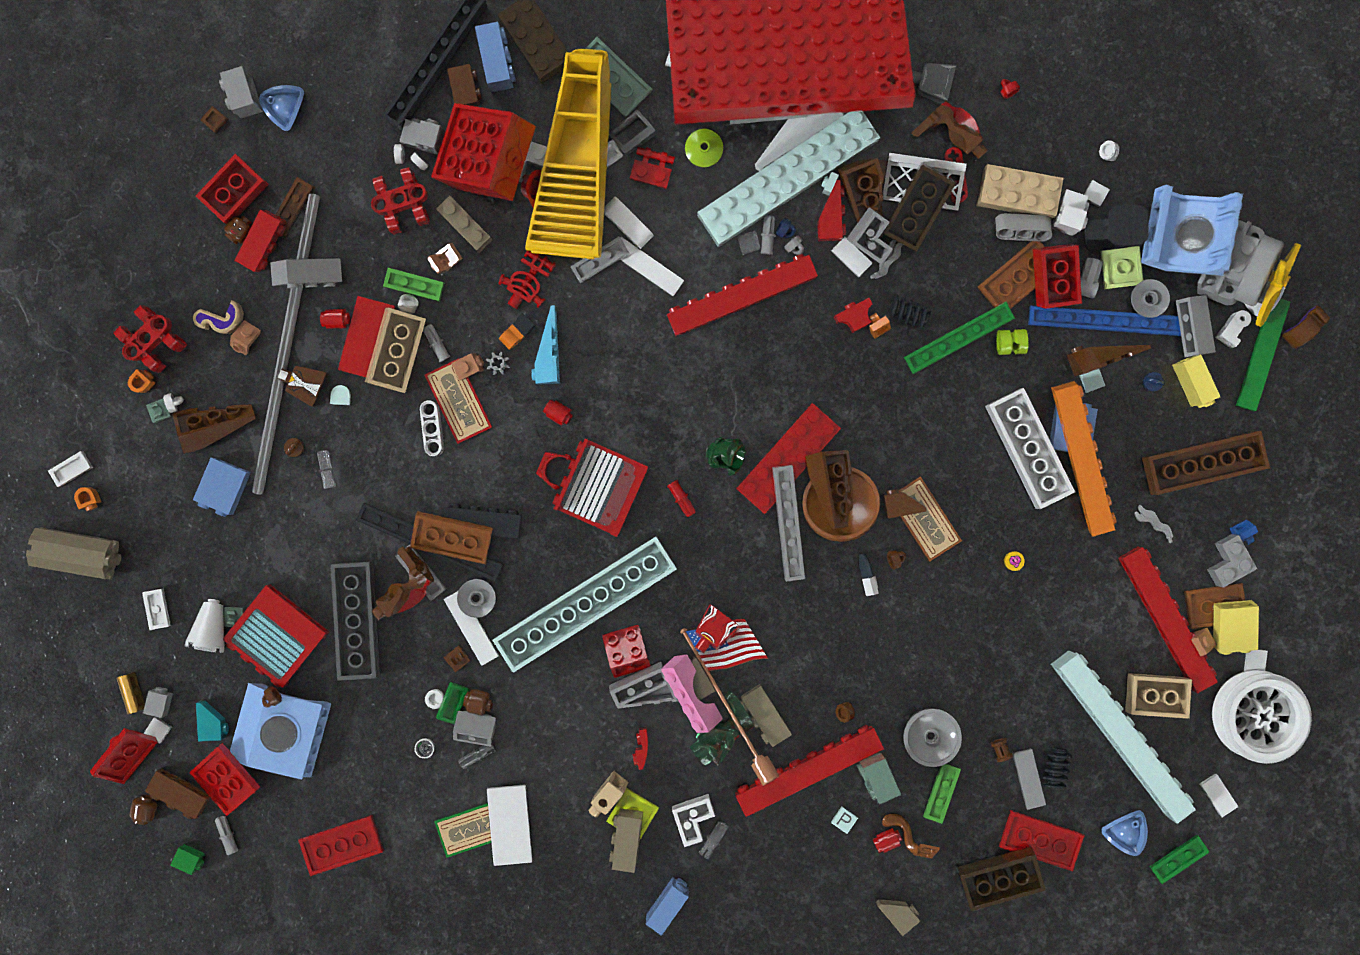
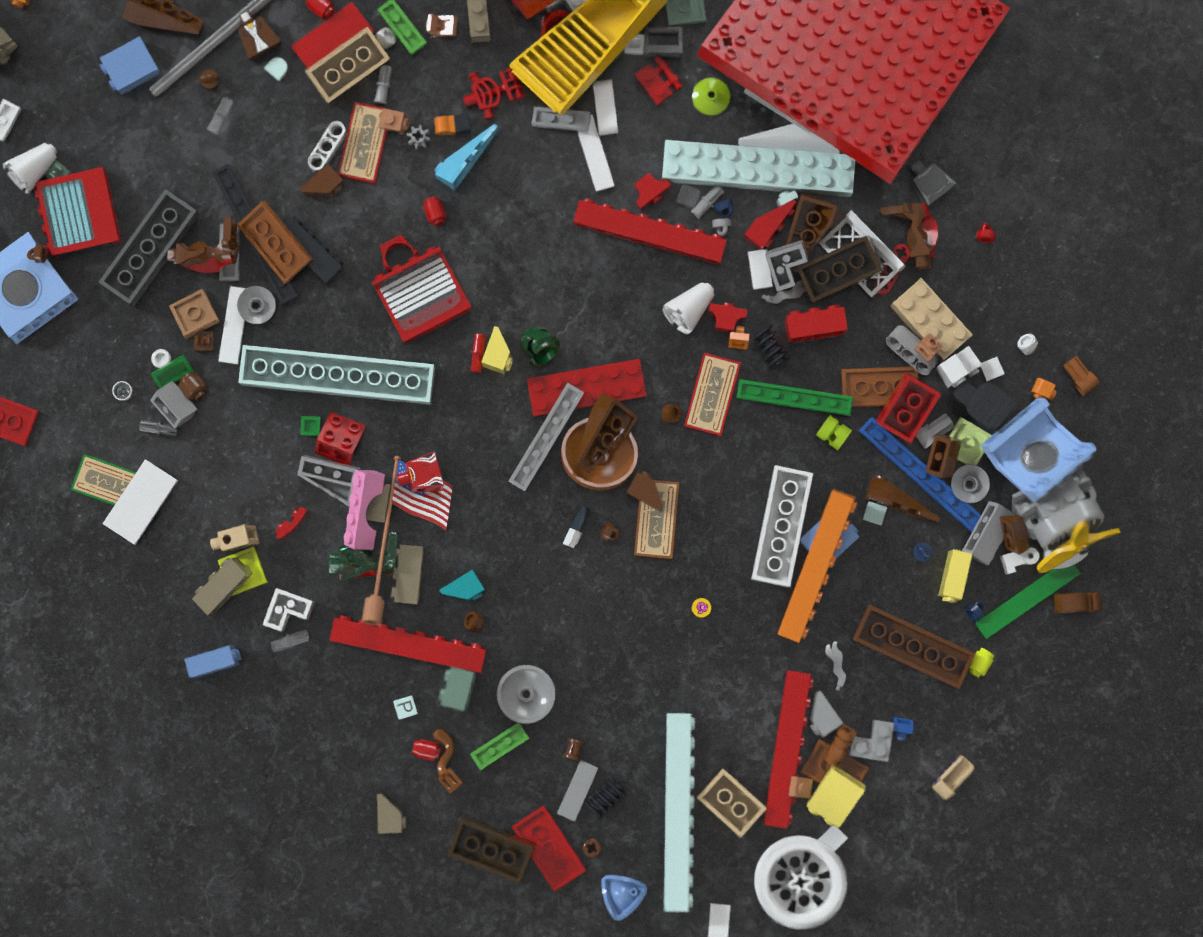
camera: 40 degrees right, 5 degrees down
none -> medium nougat tile [169,289,220,339]
none -> reddish brown slope [300,164,345,196]
none -> green plate [300,416,321,436]
none -> teal slope [440,570,485,601]
none -> light yellow slope [482,326,513,375]
none -> reddish brown bush [583,839,600,857]
none -> red brick [634,173,671,211]
none -> white cone [662,282,714,334]
none -> reddish brown tile [662,404,681,423]
none -> tile [684,353,741,437]
none -> red brick [784,305,848,343]
none -> light grey slope [810,691,843,737]
none -> dark orange axle [825,724,857,766]
none -> nougat bracket [915,333,943,362]
none -> reddish brown brick [925,435,962,478]
none -> tan animal [933,756,974,800]
none -> dark blue tile [964,600,984,622]
none -> neon yellow brick [969,648,994,678]
none -> reddish brown slope [1000,516,1030,555]
none -> orange plate [1031,378,1057,401]
none -> dark orange piece [1063,356,1100,396]

